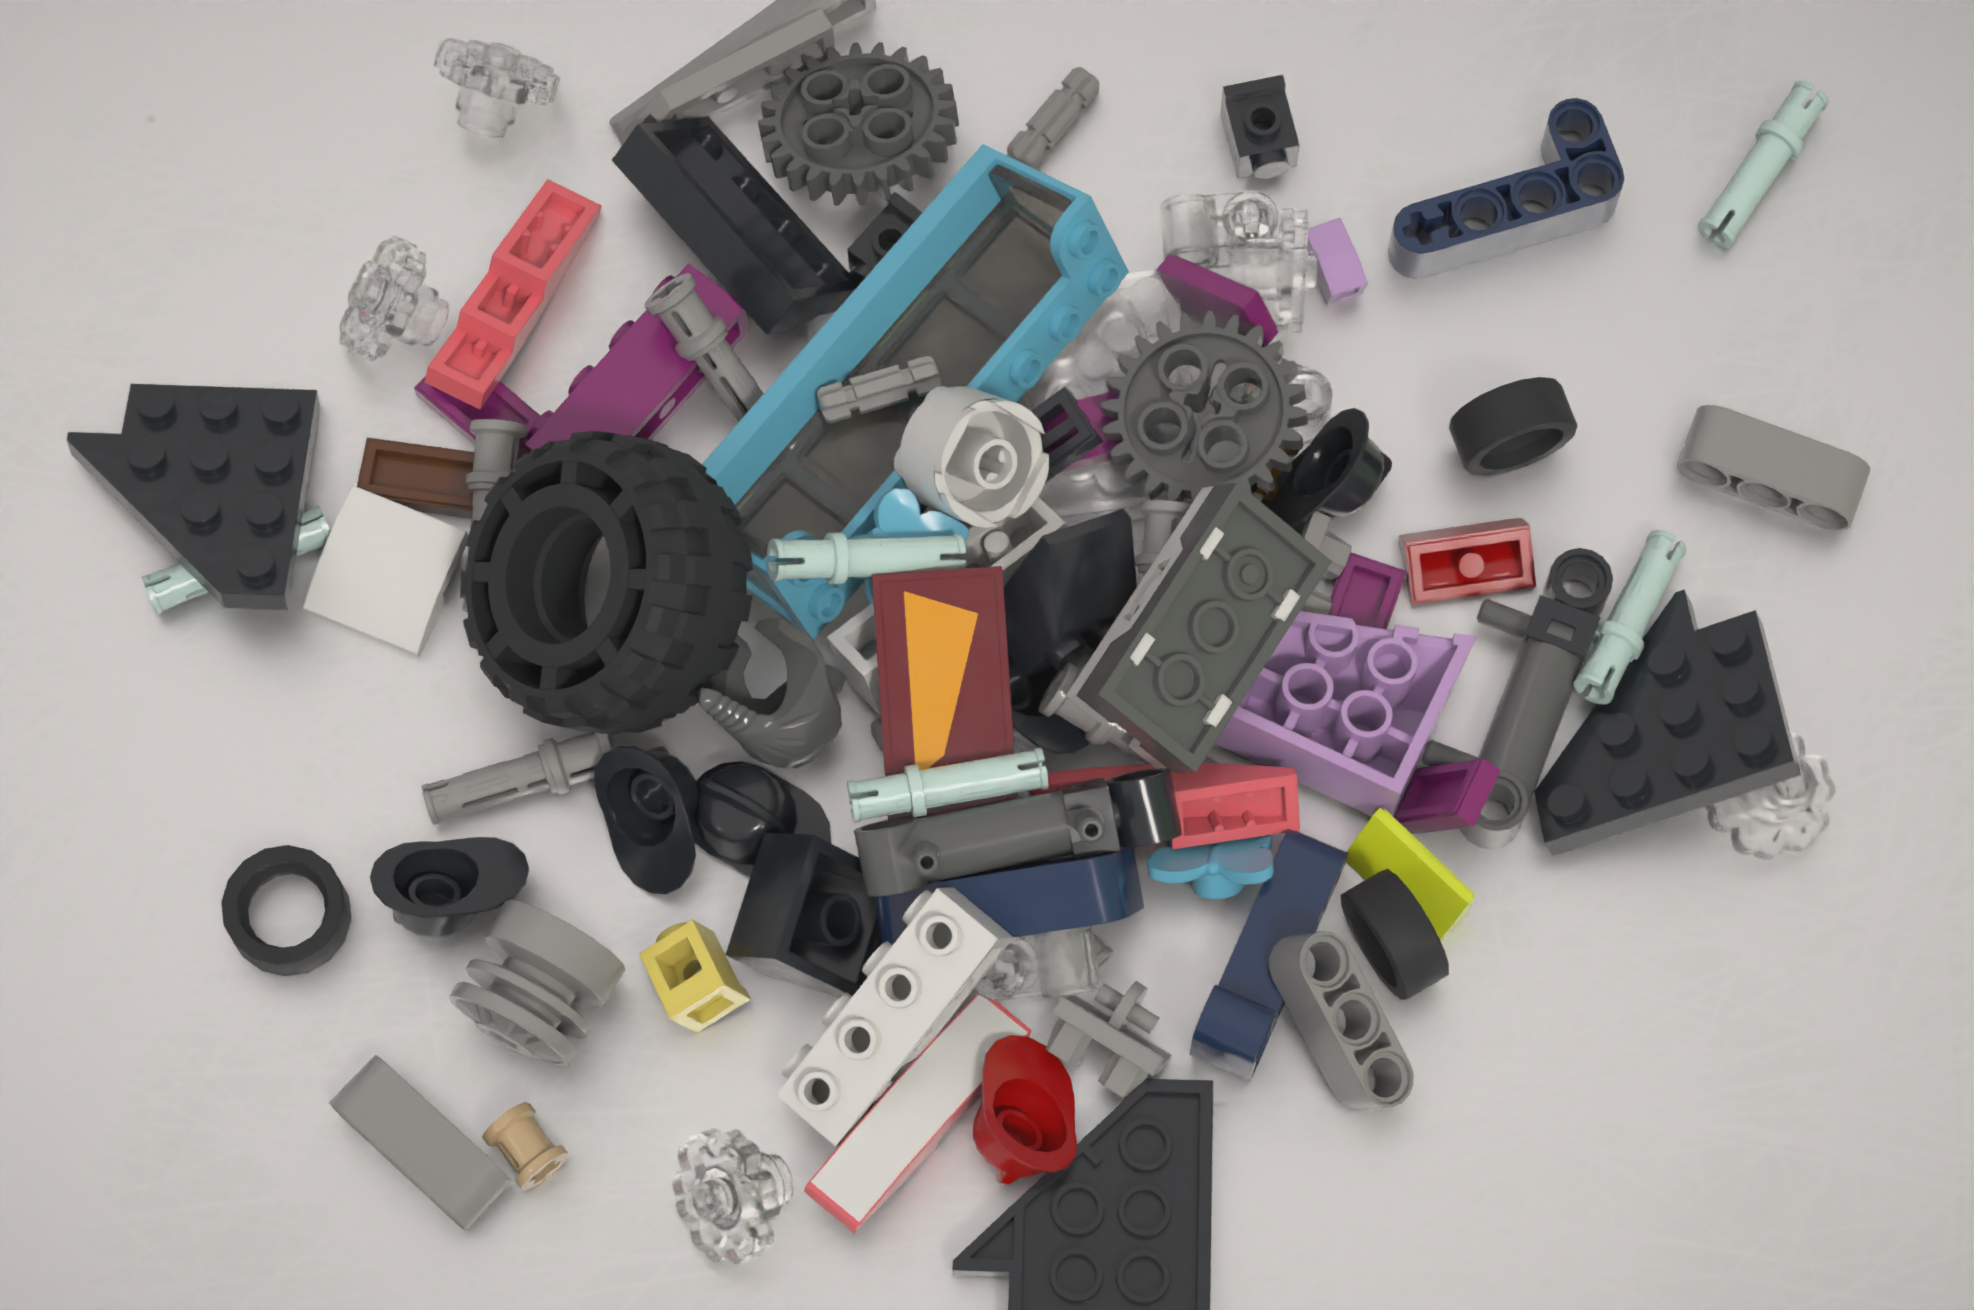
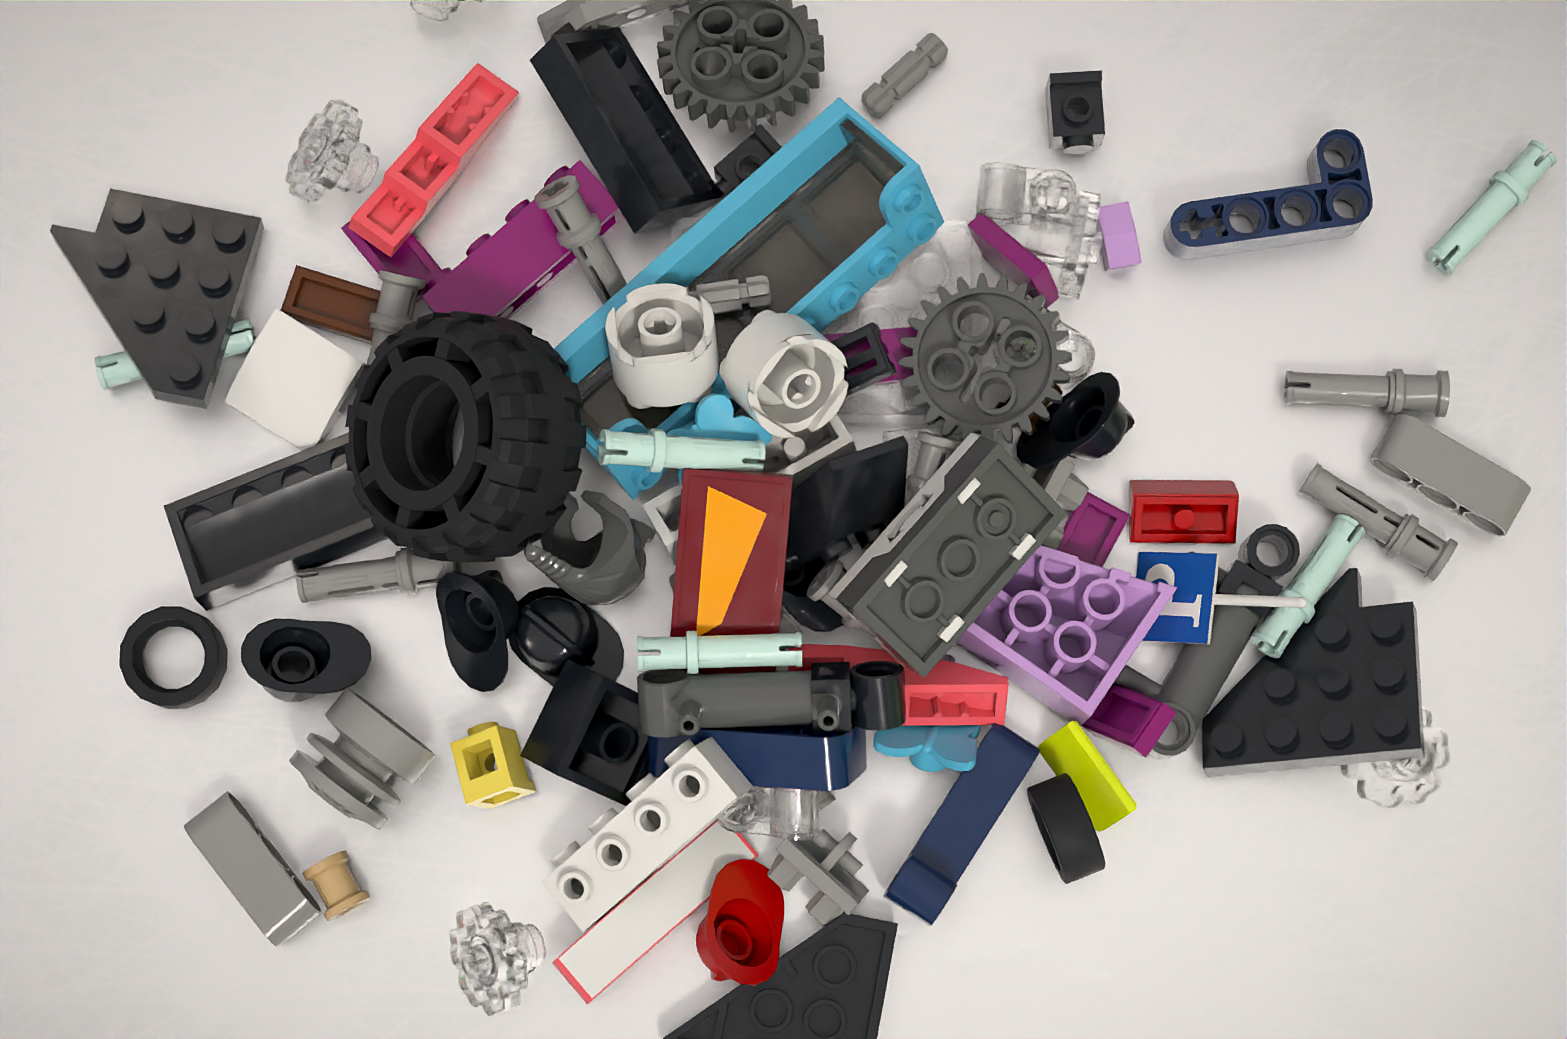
camera: 10 degrees right, 10 degrees up
light grey beam [1269,931,1414,1109] -> none
black tyre [1449,377,1578,476] -> none
none -> black slope [164,432,388,611]
none -> white brick [605,283,719,409]
none -> blue piece [1136,552,1307,645]
none -> light grey pin [1284,369,1450,417]
none -> light grey pin [1299,463,1458,583]

